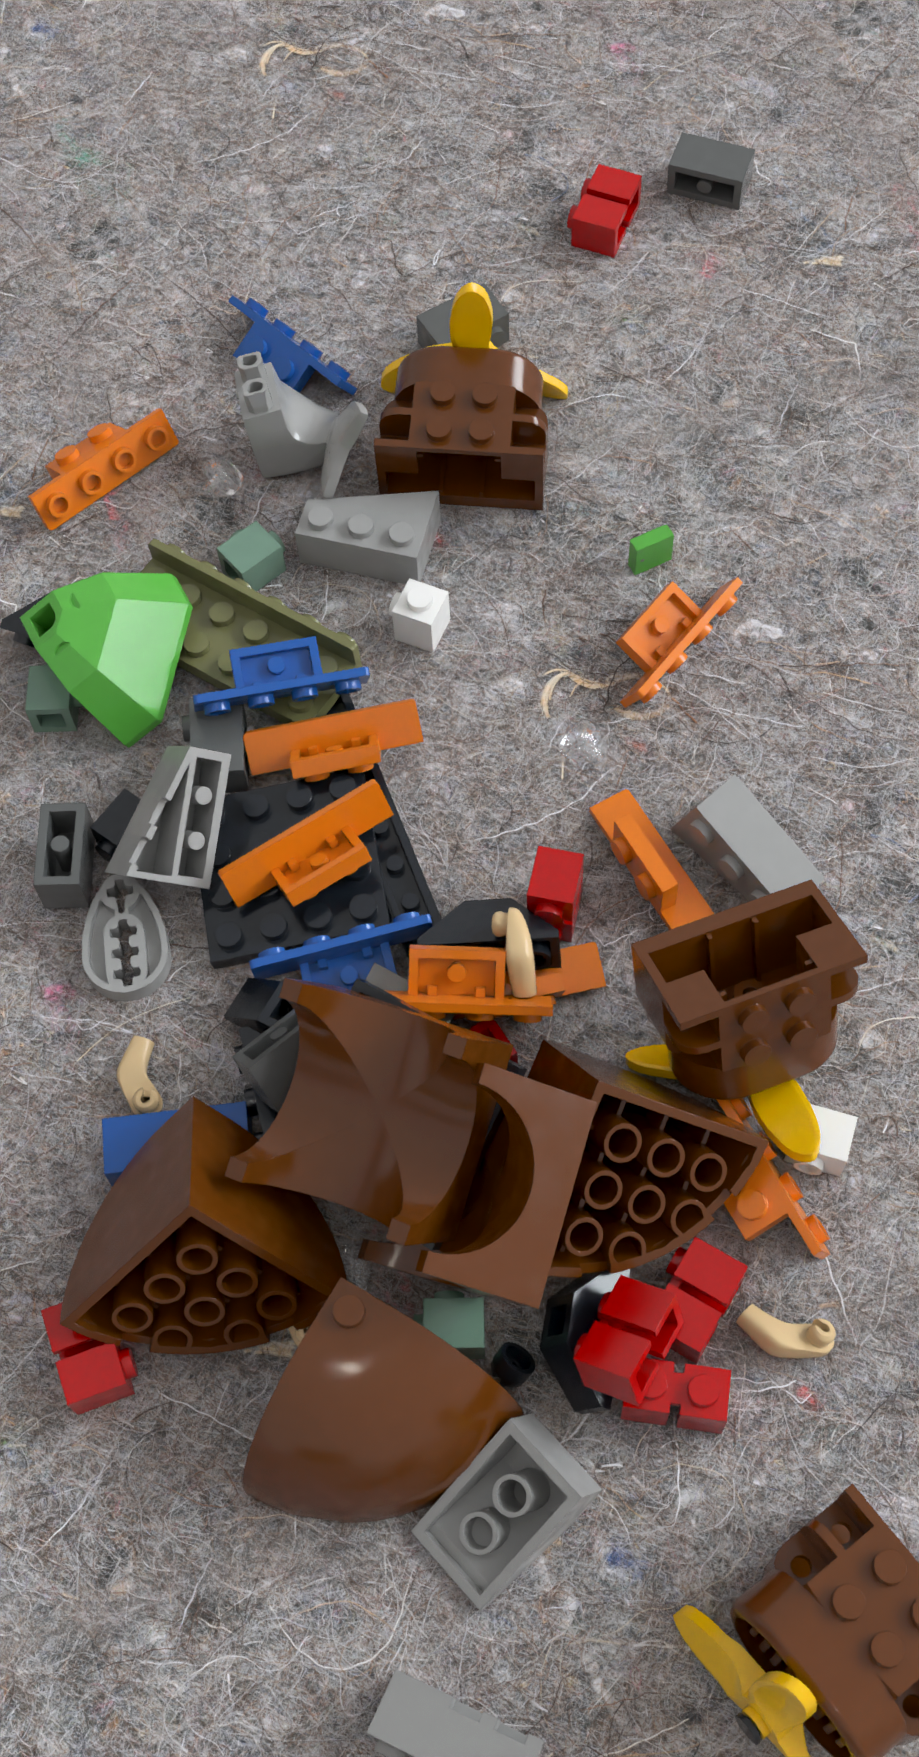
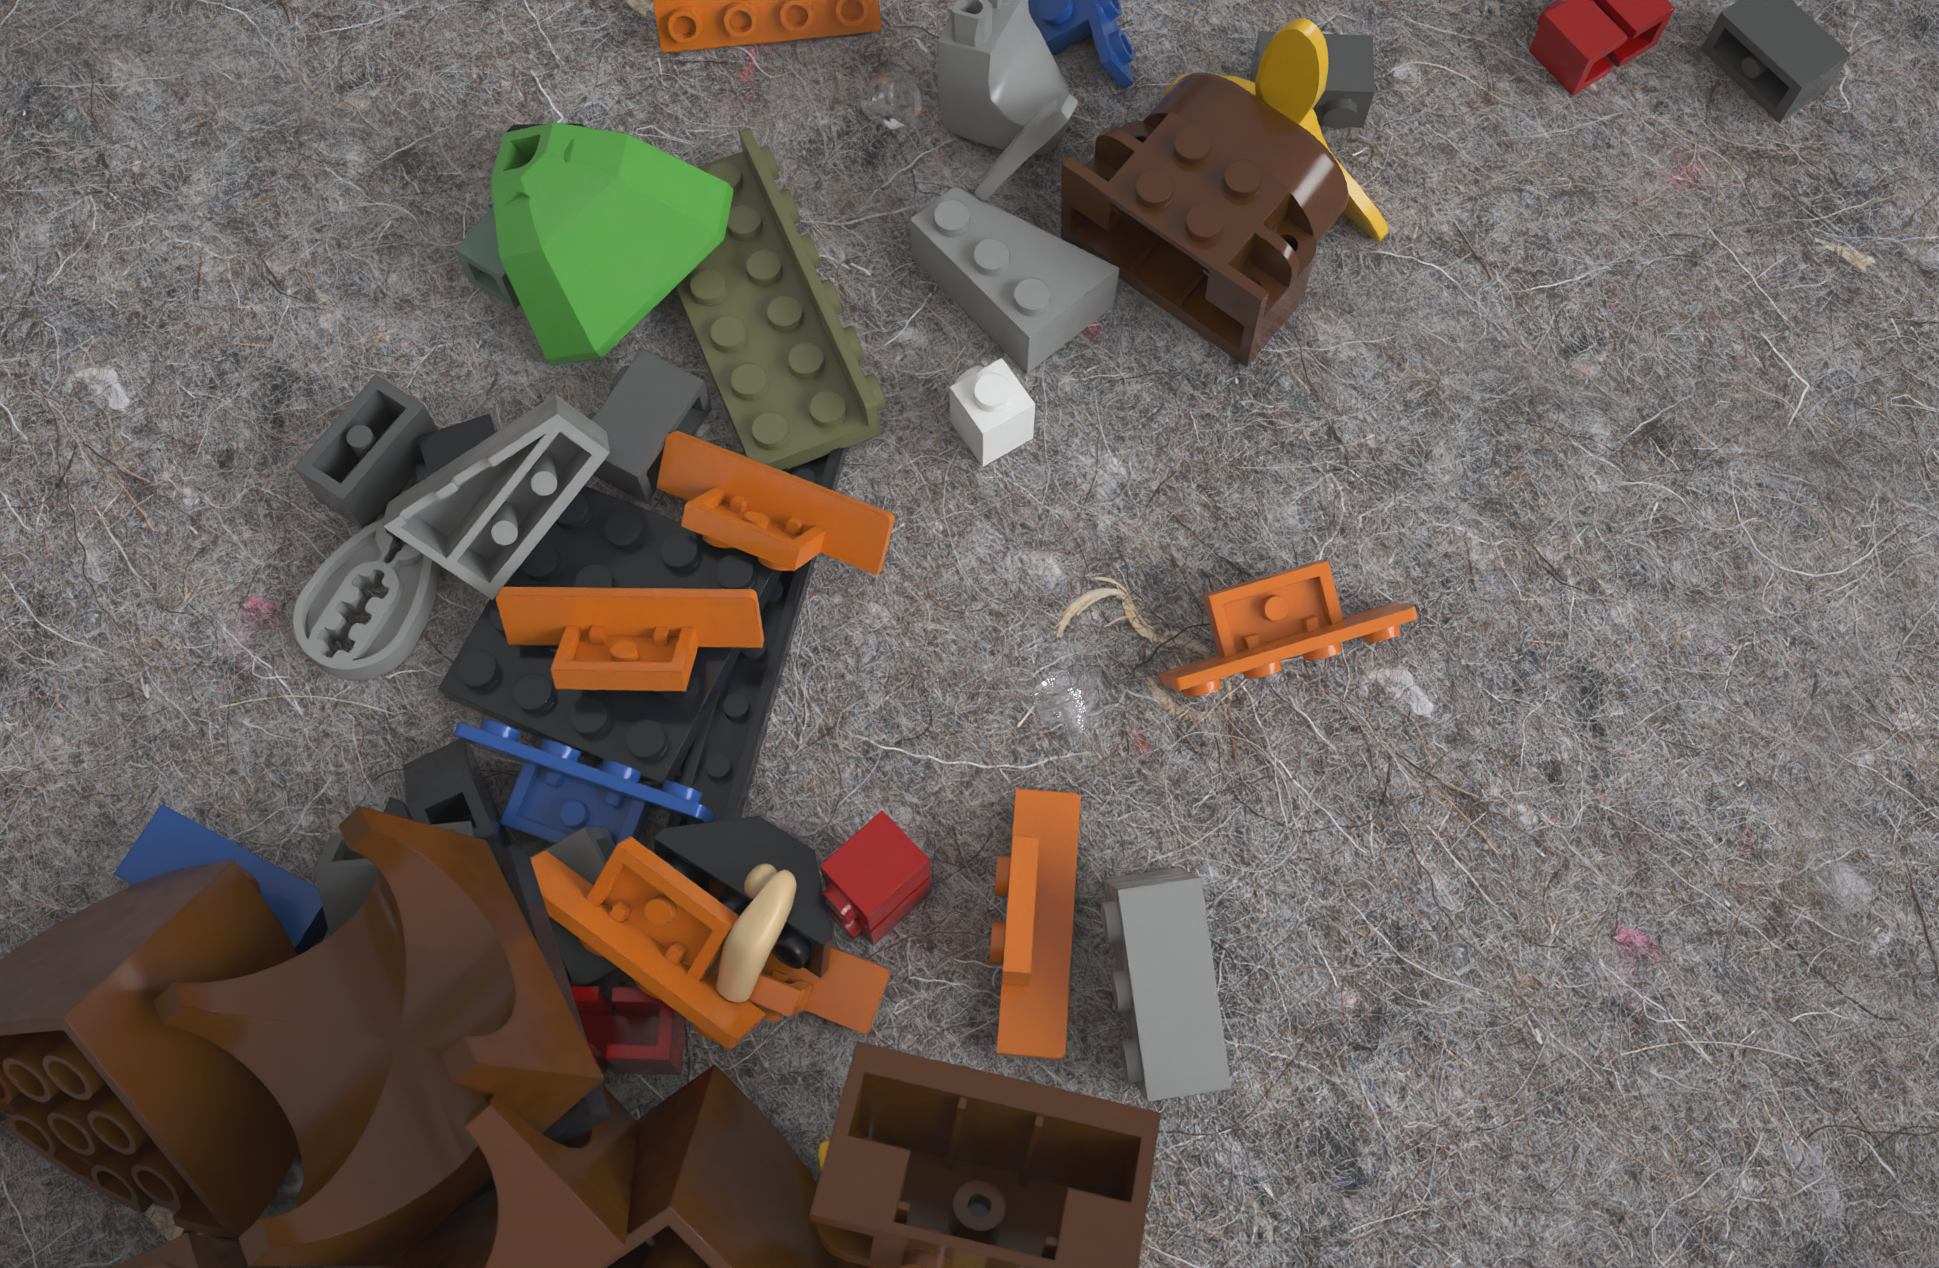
camera: 30 degrees right, 5 degrees up
tan arm [116,1035,163,1115] -> none
blue bracket [193,636,370,716] -> none
sand green brick [216,521,286,591] -> none
bright green tile [628,524,674,575] -> none

